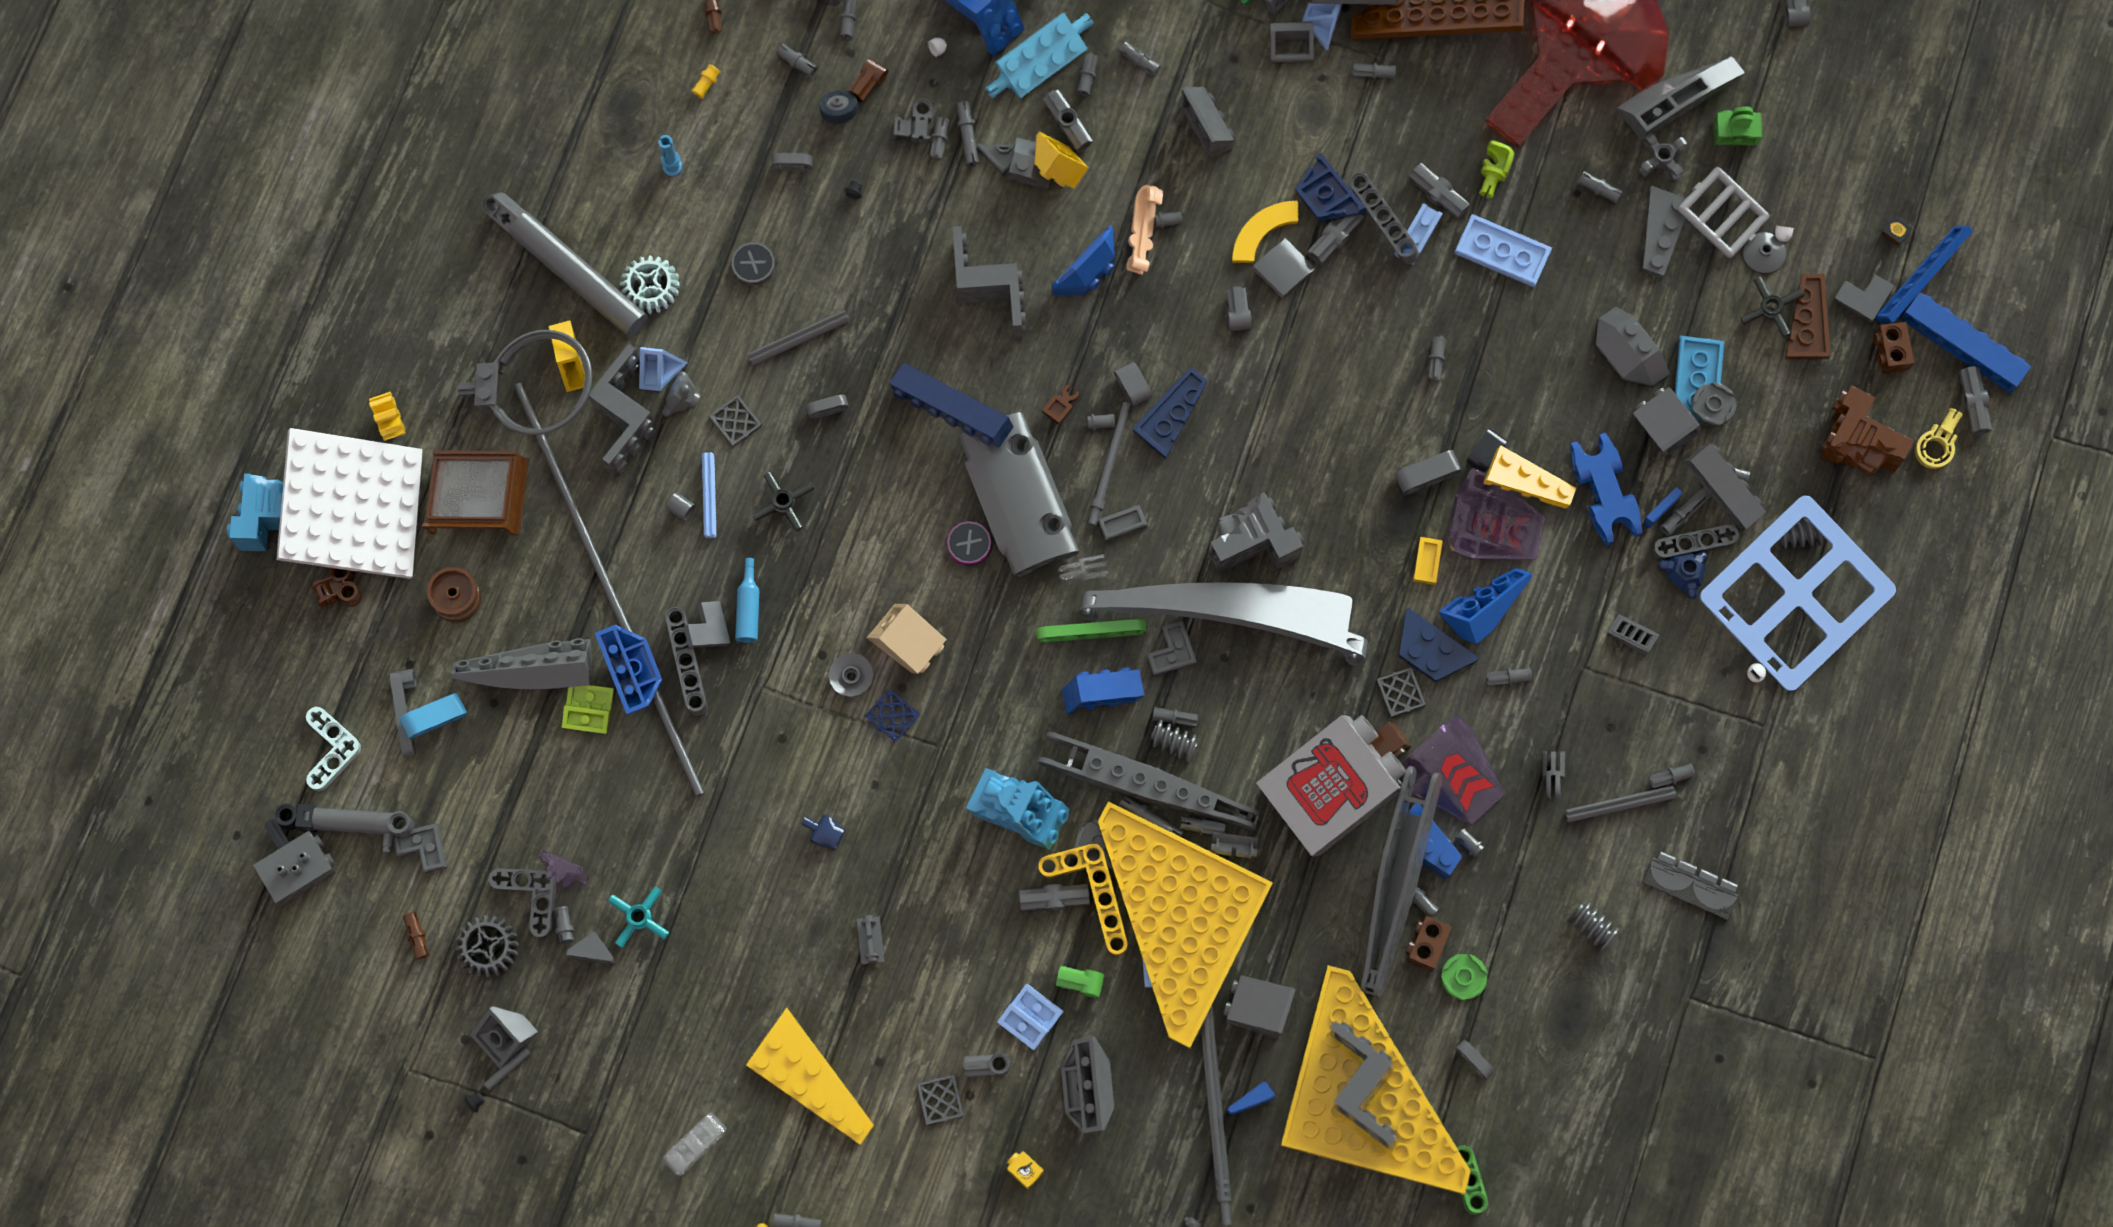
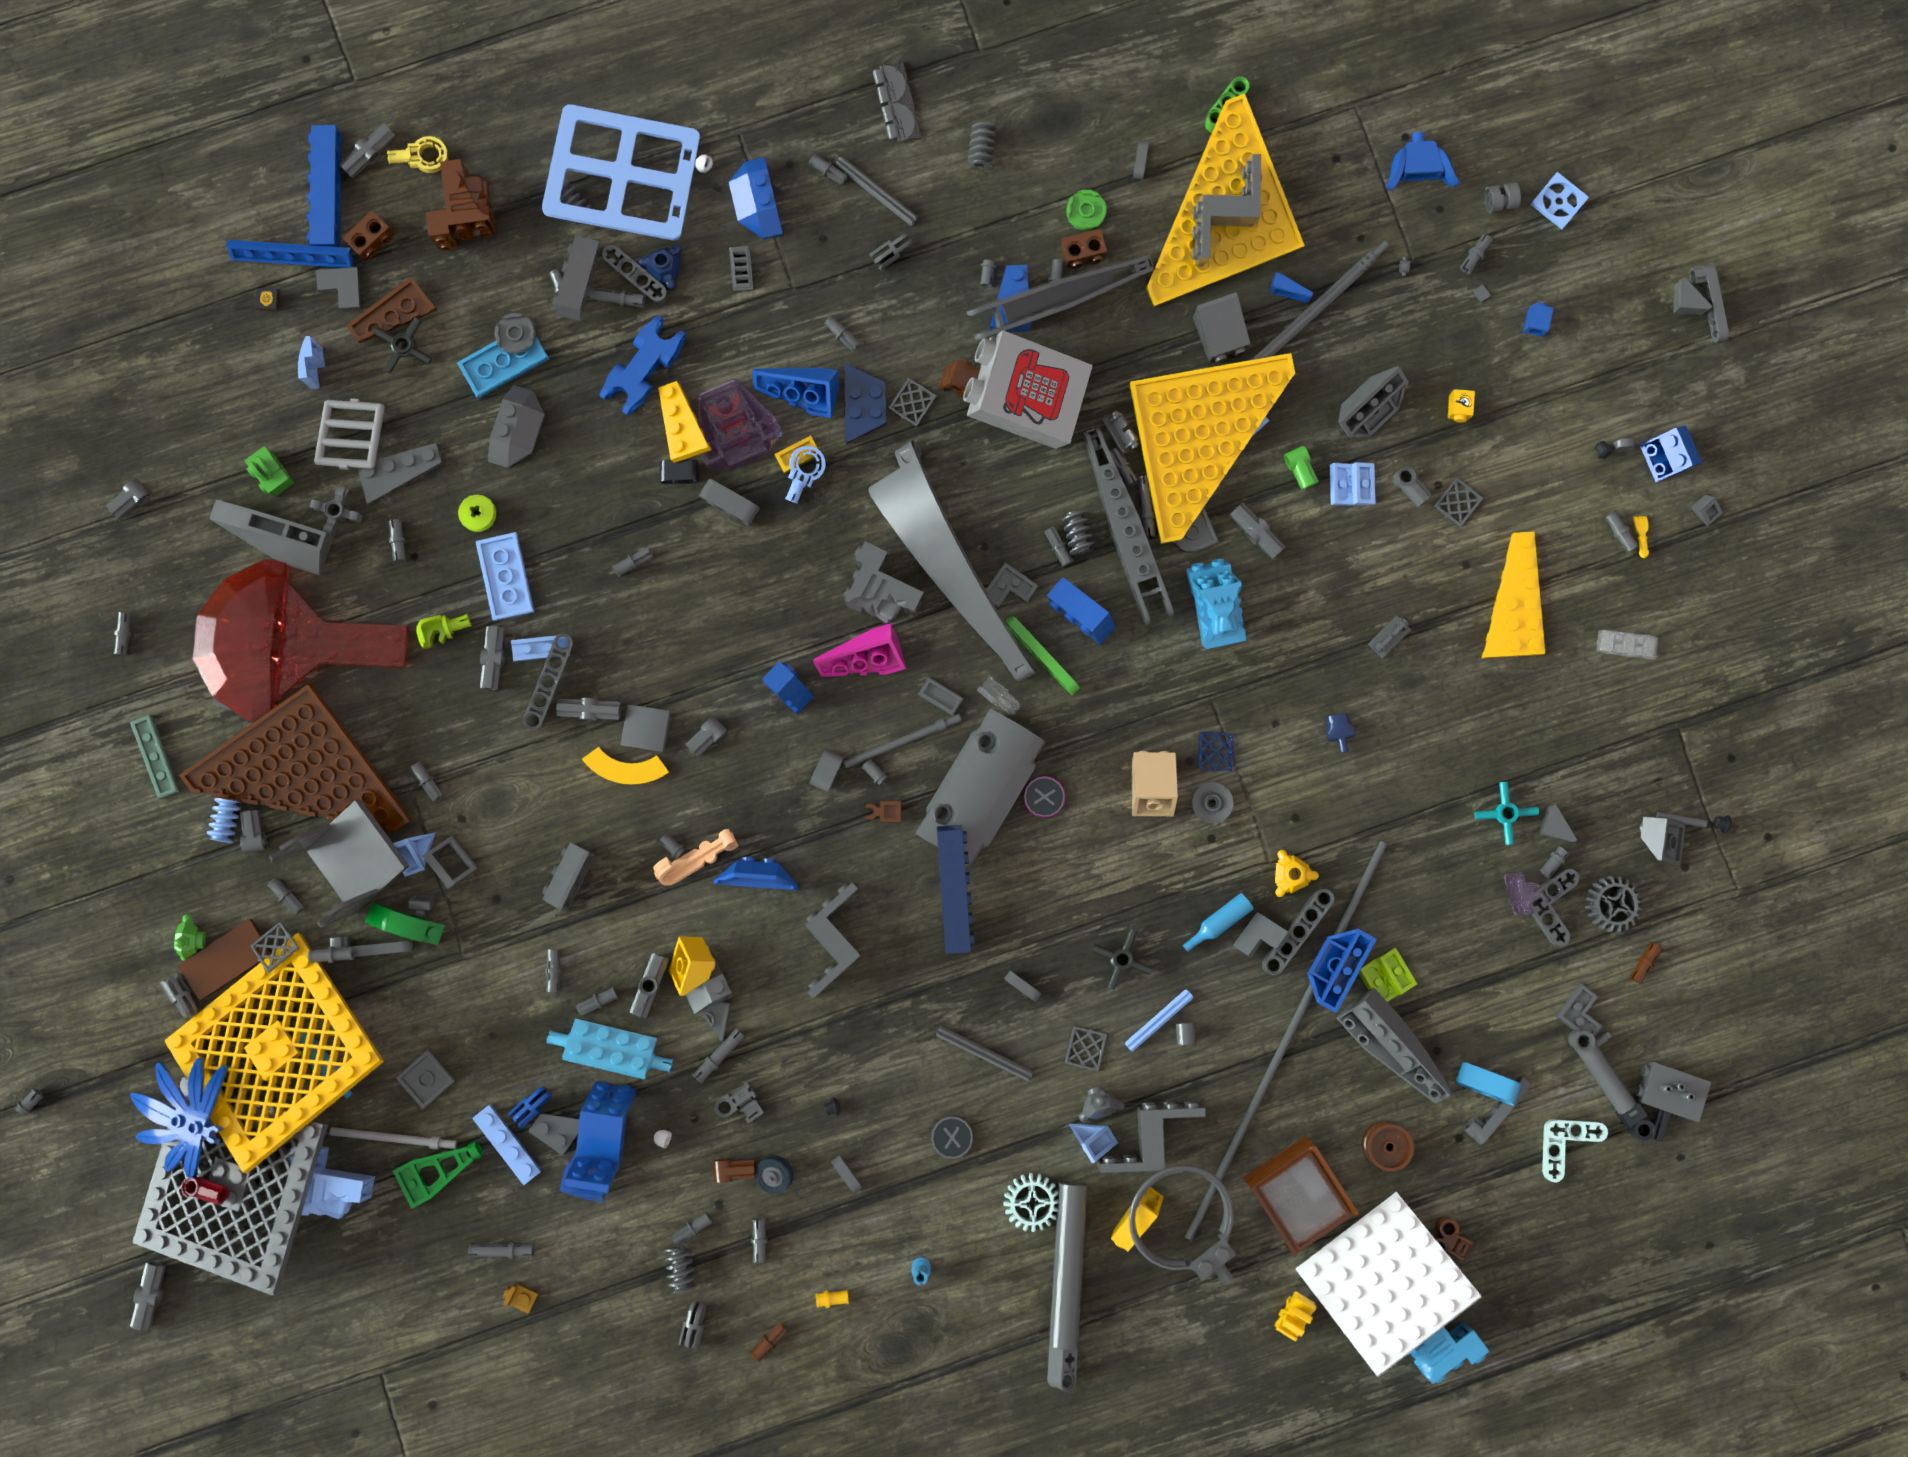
camera: 130 degrees left, 10 degrees up
dark grey axle [930,117,949,160] -> none
yellow beam [1038,844,1127,955] -> none
dark blue wing [1133,367,1208,459] -> none
dark blue wing [1295,153,1366,222] -> none
clear purple wedge [1399,714,1505,825] -> none
dark grey slope [1633,387,1702,458] -> none
blue tile [1643,487,1682,528] -> none
dark grey dish [1742,232,1786,274] -> none
white hinge [1775,226,1794,242] -> none
none -> light blue slope [298,336,325,389]
none -> lime piece [458,494,496,532]
none -> blue wedge [729,157,783,239]
none -> blue wedge [762,661,814,714]
none -> light blue pin [785,446,825,504]
none -> dark pink wedge [813,623,906,677]
none -> yellow rock [1275,850,1319,897]

